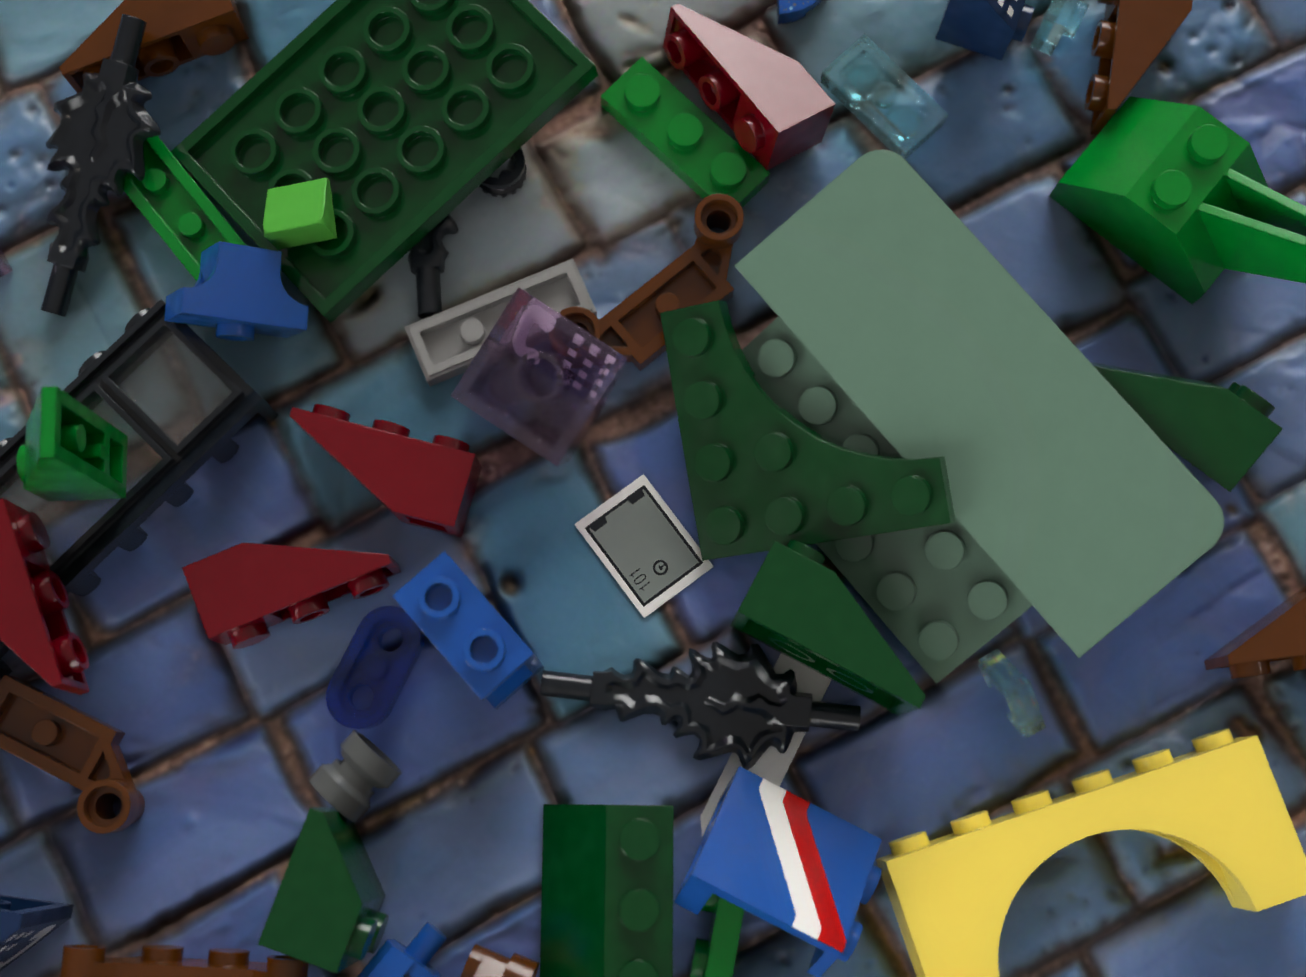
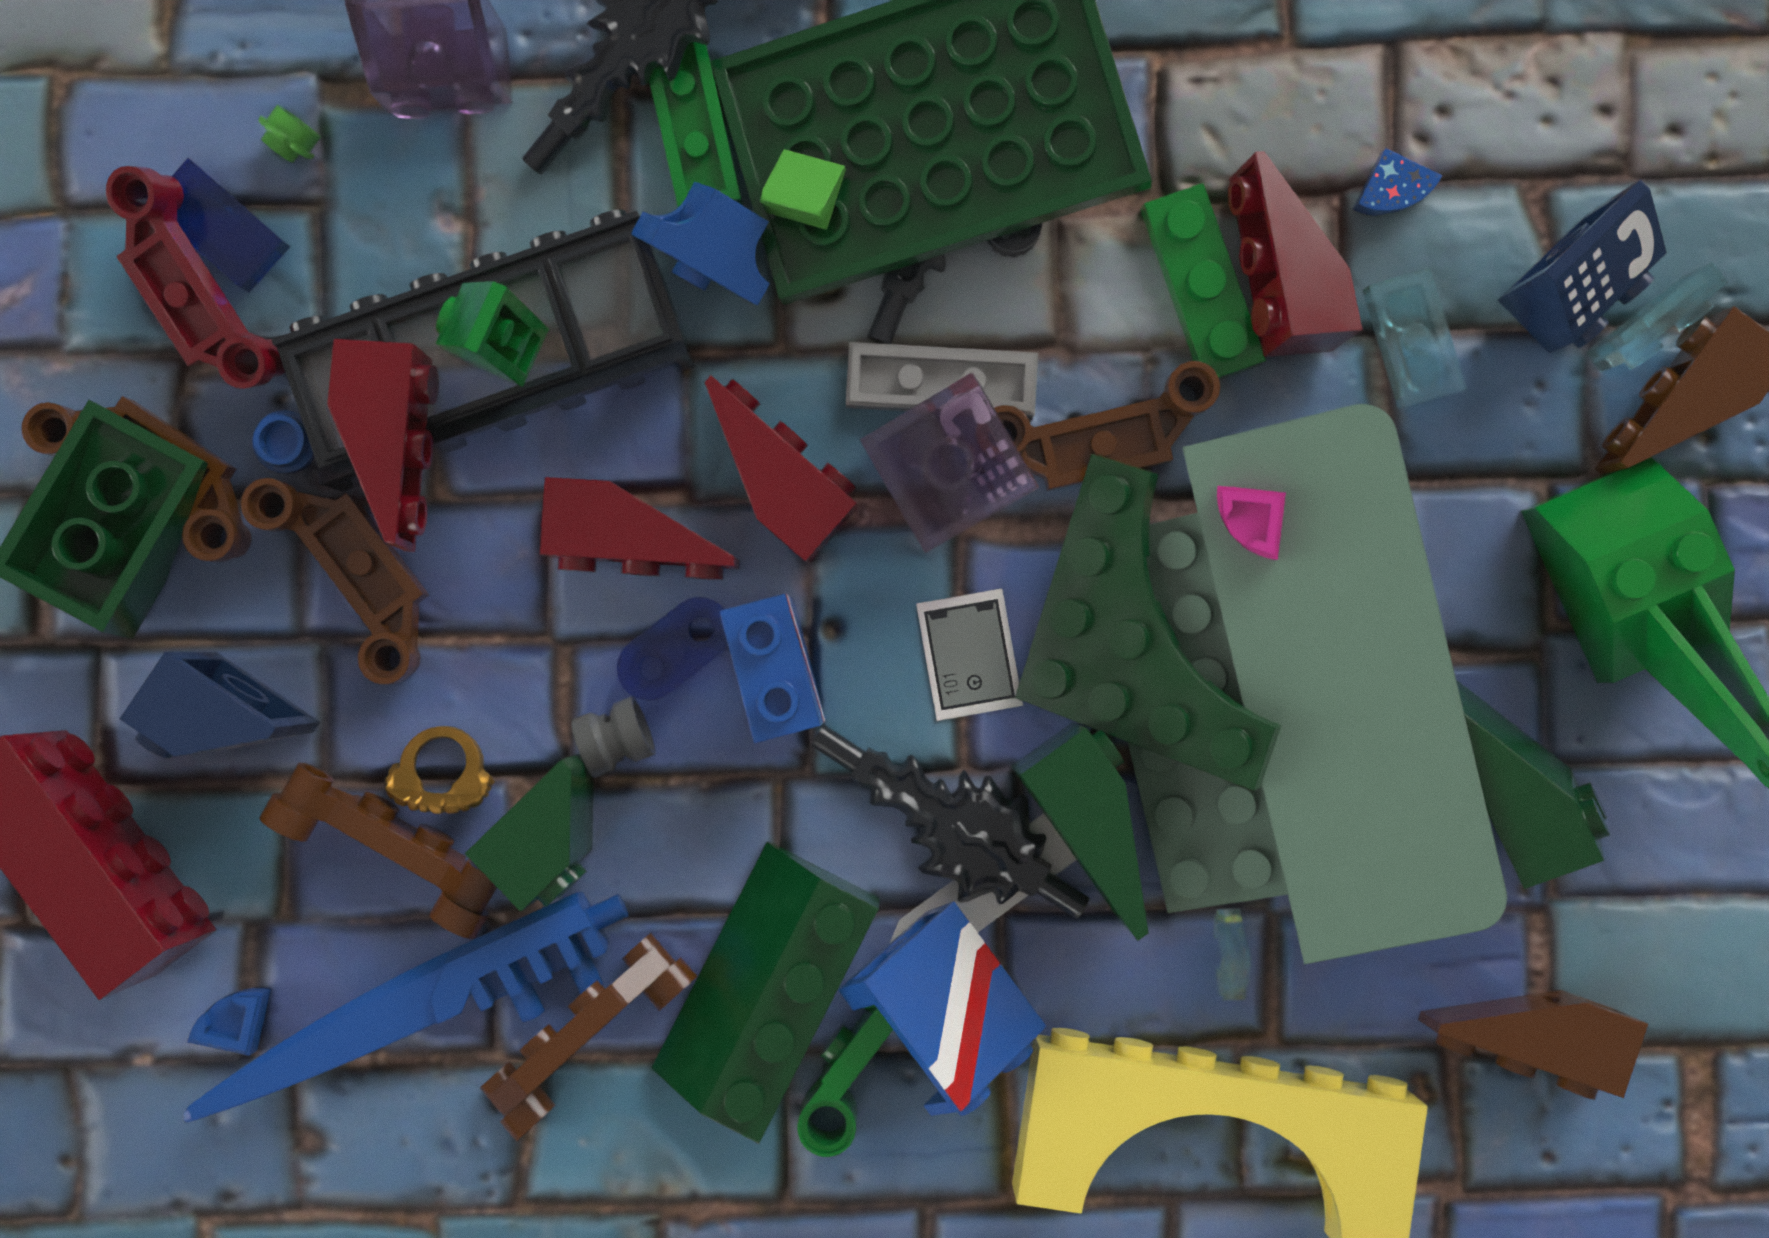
camera: 30 degrees right, 10 degrees up
none -> pearl gold piece [385,726,495,814]
none -> dark pink tile [1217,486,1286,560]

